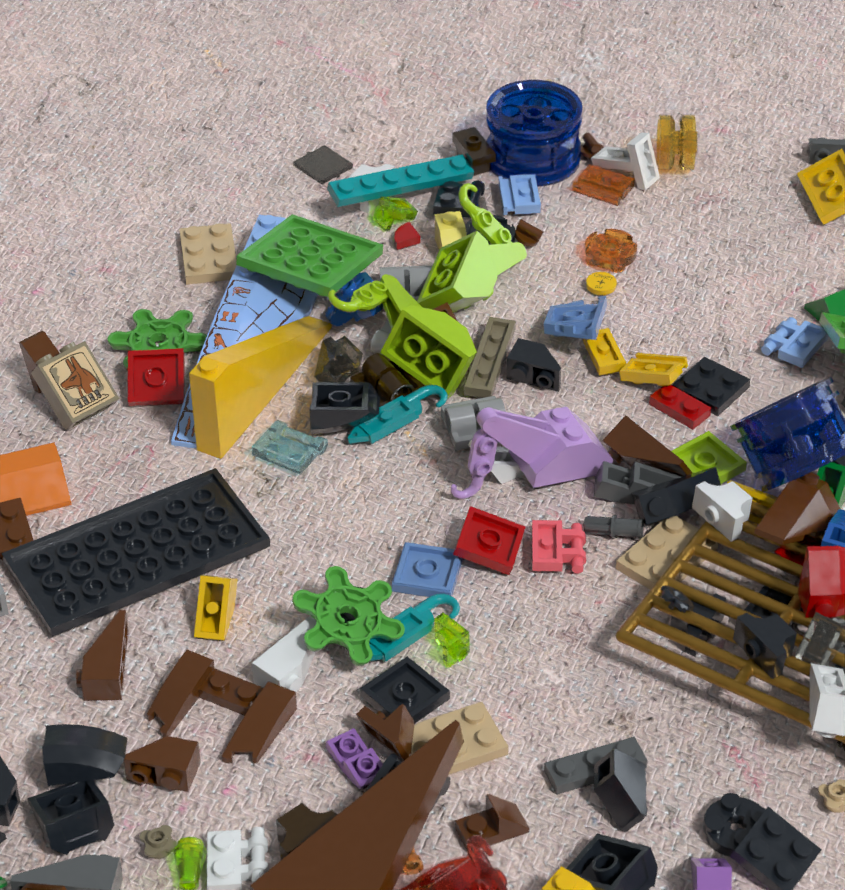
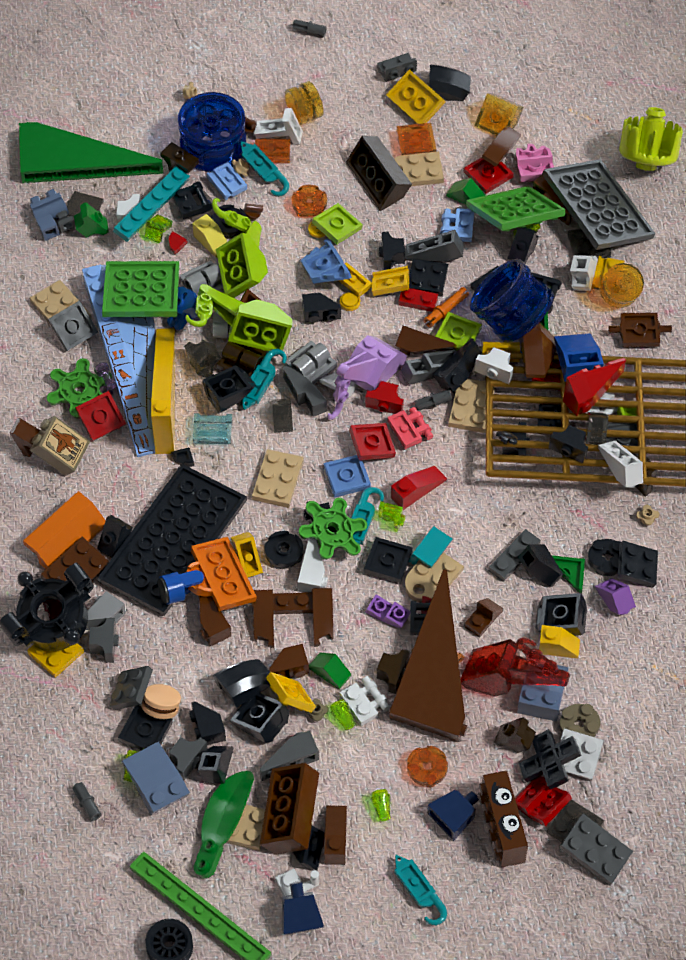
camera: 30 degrees left, 15 degrees up
reddish brown slope [356,704,414,761] -> none
dark tan plate [464,317,516,398] -> none
none -> green slope [19,122,163,183]
none -> sand blue hips [30,189,75,241]
none -> dark grey plate [47,300,98,351]
none -> green brick [74,202,109,238]
none -> clear purple piece [94,362,117,395]
none -> black brick [97,515,133,558]
none -> orange plate [158,537,257,611]
none -> black tile [171,447,194,467]
none -> tan plate [232,159,249,177]
none -> teal plate [241,141,289,196]
none -> tan plate [252,449,304,508]
none -> black plate [264,531,303,569]
none -> yellow plate [266,672,316,713]
none -> clear smoke slope [271,398,293,433]
none -> dark grey slope [283,366,327,417]
none -> dark grey axle [292,20,327,37]
none -> green slope [309,653,352,690]
none -> lime plate [312,203,363,245]
none -> yellow piece [339,292,360,311]
none -> dark brown slope [346,136,412,210]
none -> red brick [365,381,404,414]
none -> black brick [379,232,405,270]
none -> red slope [391,466,447,510]
none -> tan plate [394,151,444,186]
none -> clear orange plate [396,123,437,155]
none -> dark grey slope [405,230,464,262]
none -> teal panel [409,526,453,568]
none -> orange pin [424,287,469,328]
none -> green tile [552,555,585,593]

